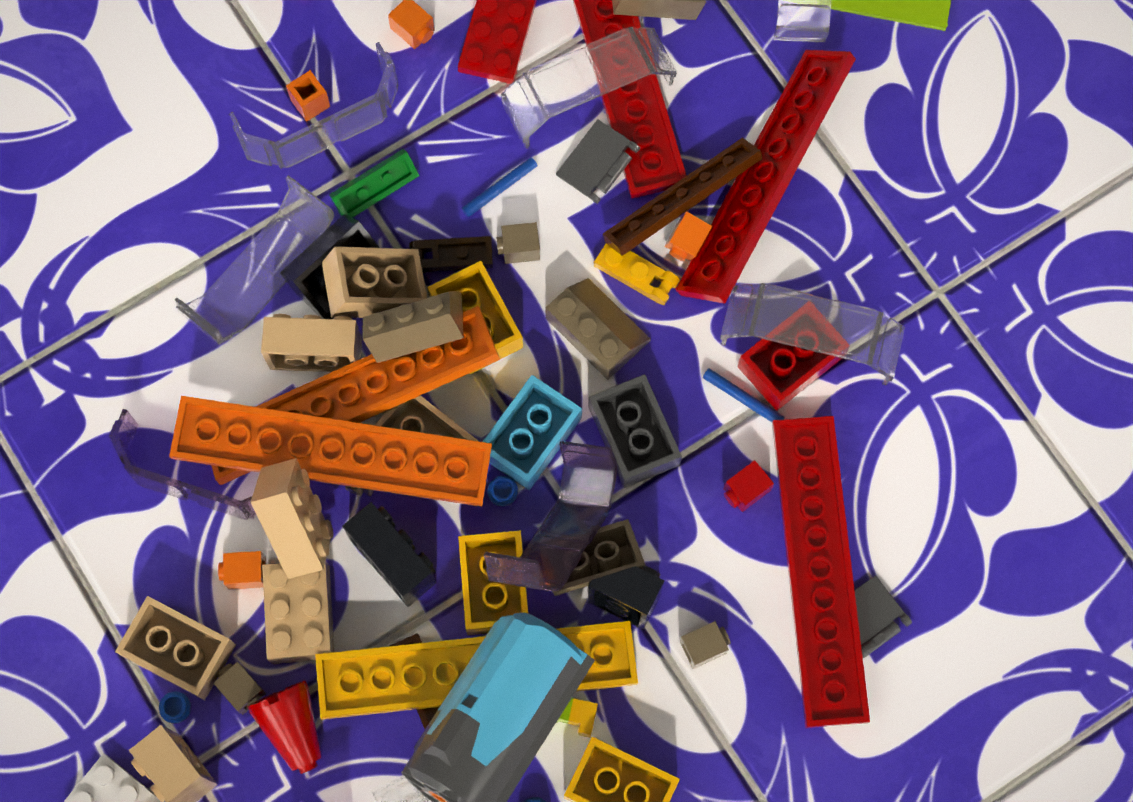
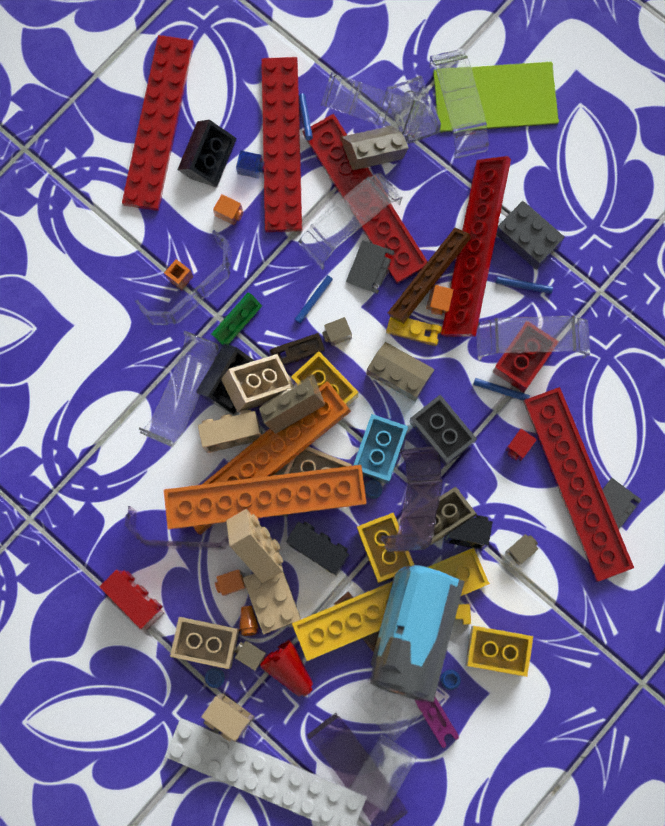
camera: 10 degrees left, 5 degrees up
none -> red brick [99,569,164,630]
none -> orange cone [239,606,259,636]
none -> dark grey brick [496,200,565,270]
none -> blue bar [496,276,553,294]

